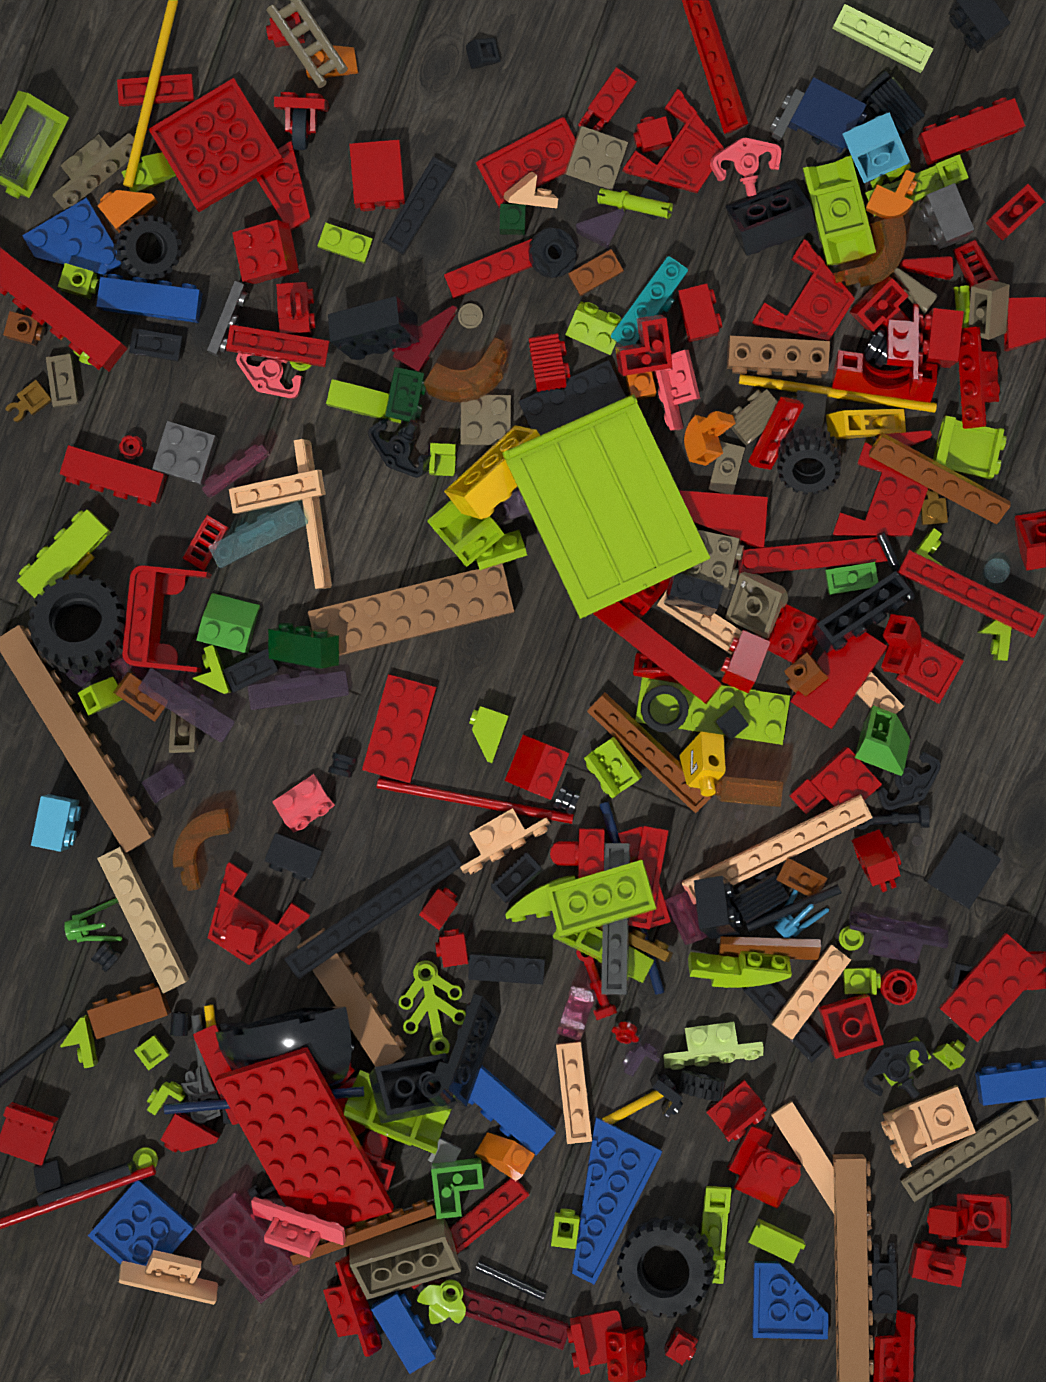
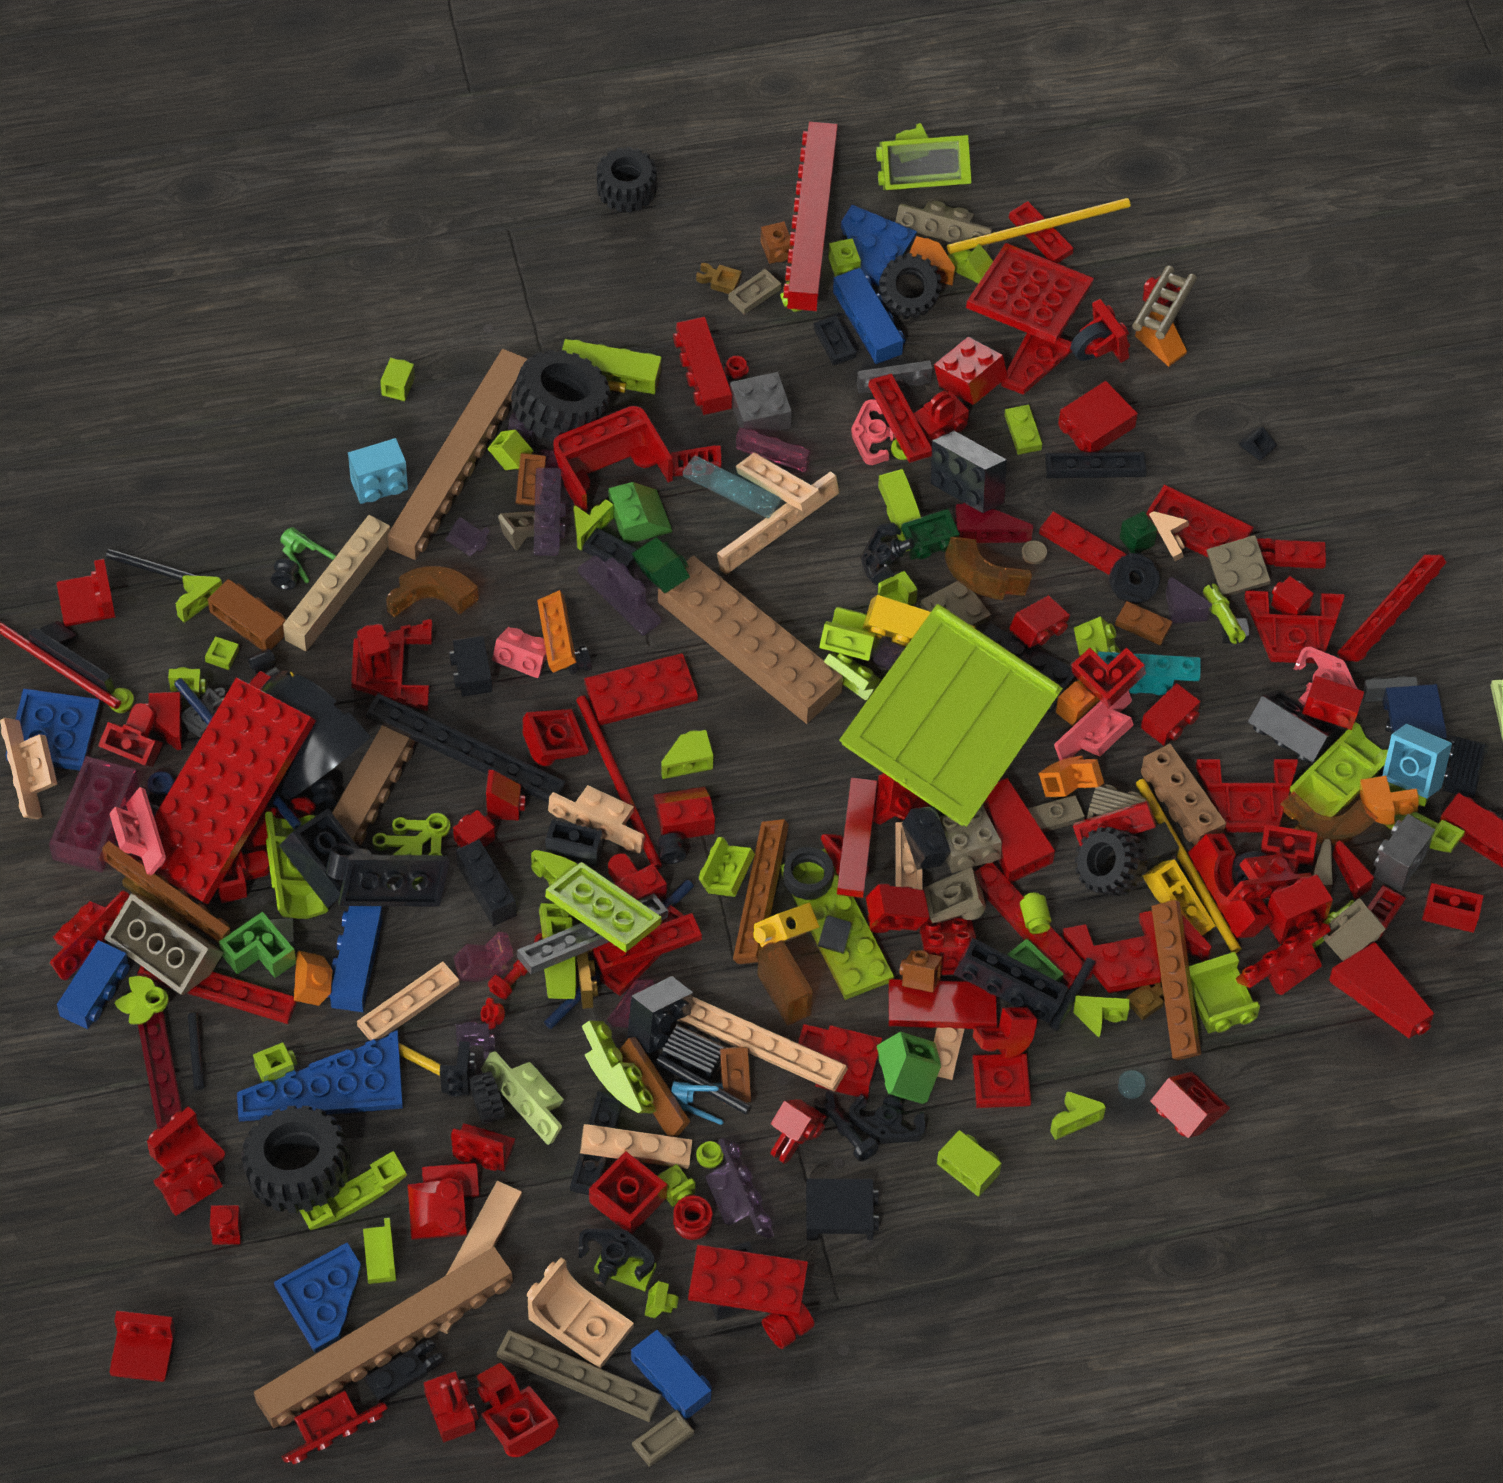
camera: 60 degrees right, 30 degrees down
red tile [897,550,1045,638] -> none
none -> red brick [98,703,163,767]
none -> dark blue tile [148,772,174,799]
none -> red slope [522,709,589,766]
none -> orange plate [537,590,576,673]
none -> lime brick [937,1130,1001,1197]
none -> lime brick [1020,892,1051,934]
none -> red brick [1302,675,1364,730]

